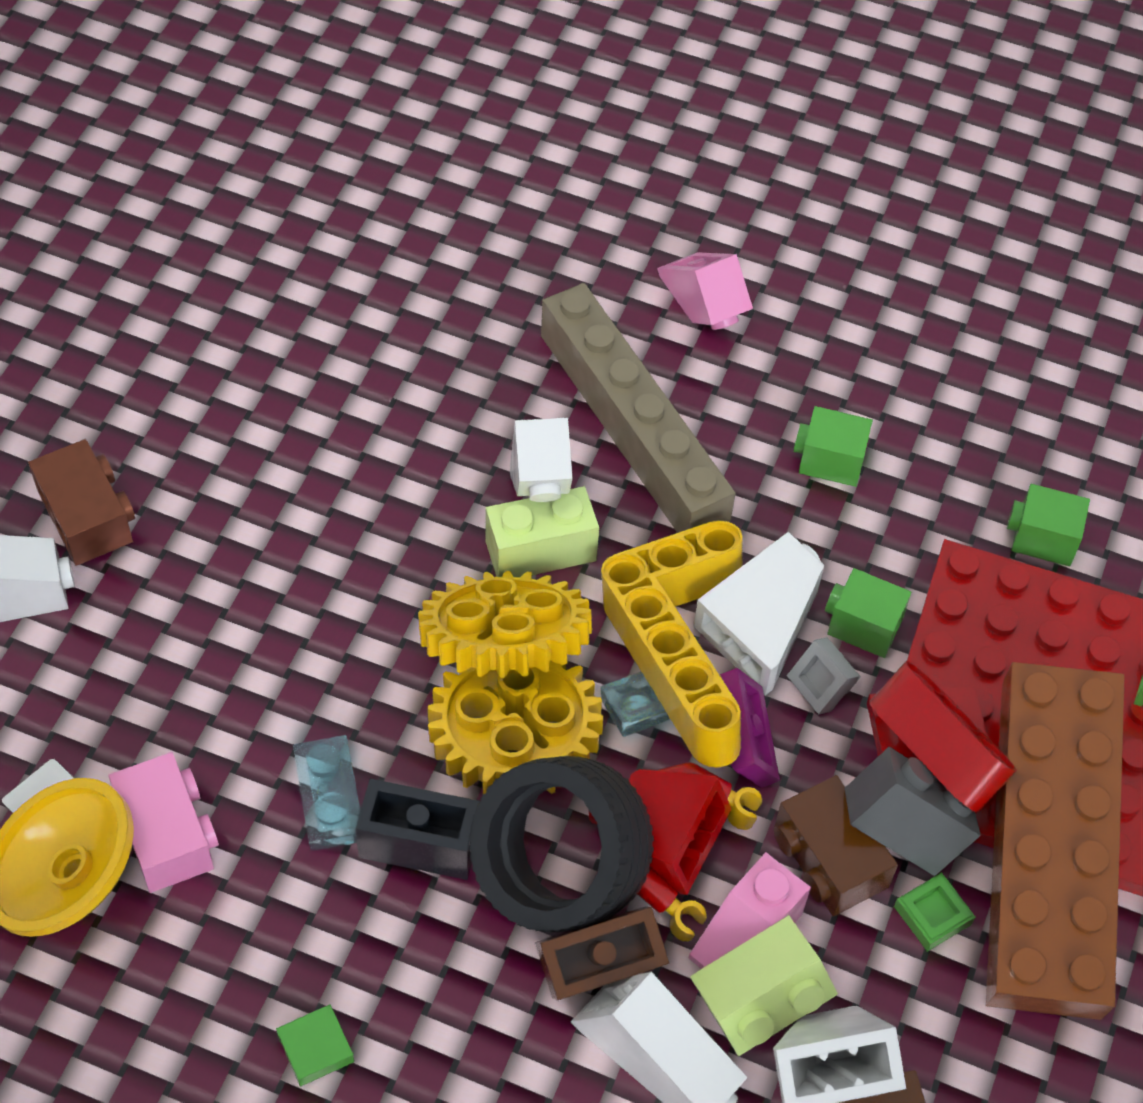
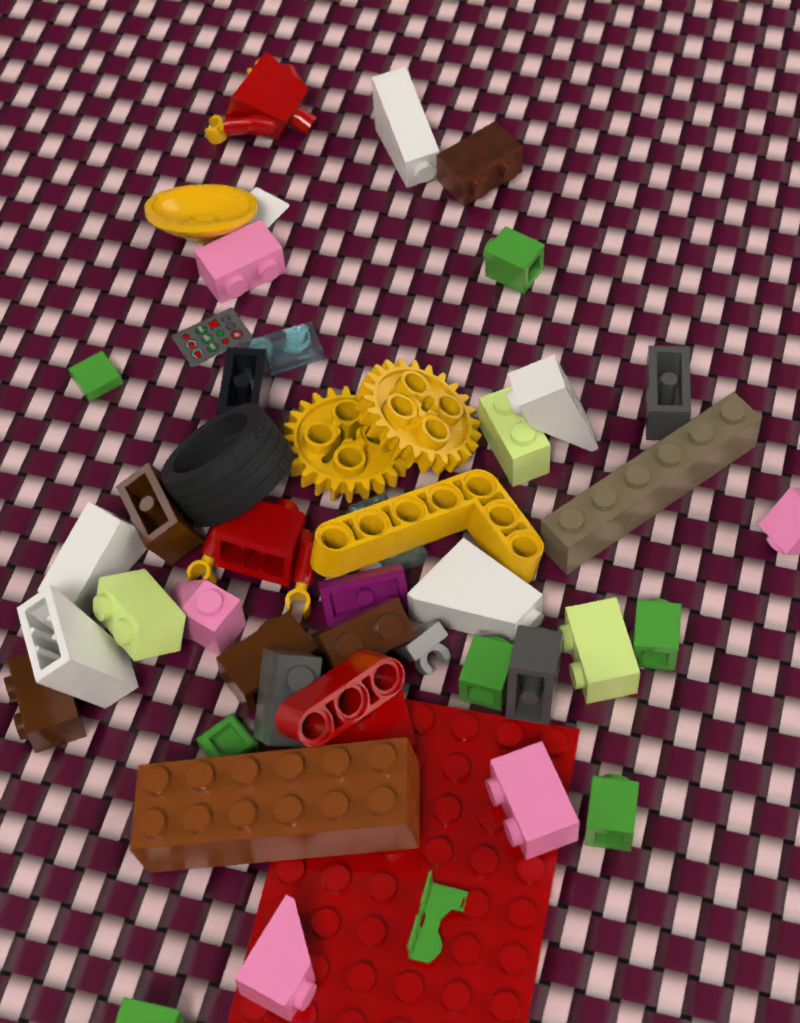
camera: 90 degrees right, 0 degrees up
none -> dark grey sticker [172,308,252,367]
none -> reddish brown brick [310,597,416,672]
none -> bright green brick [483,226,545,294]
none -> bright pink brick [485,741,580,860]
none -> dark grey brick [505,625,563,725]
none -> yellowish green brick [558,597,640,704]
none -> dark grey brick [645,346,691,440]

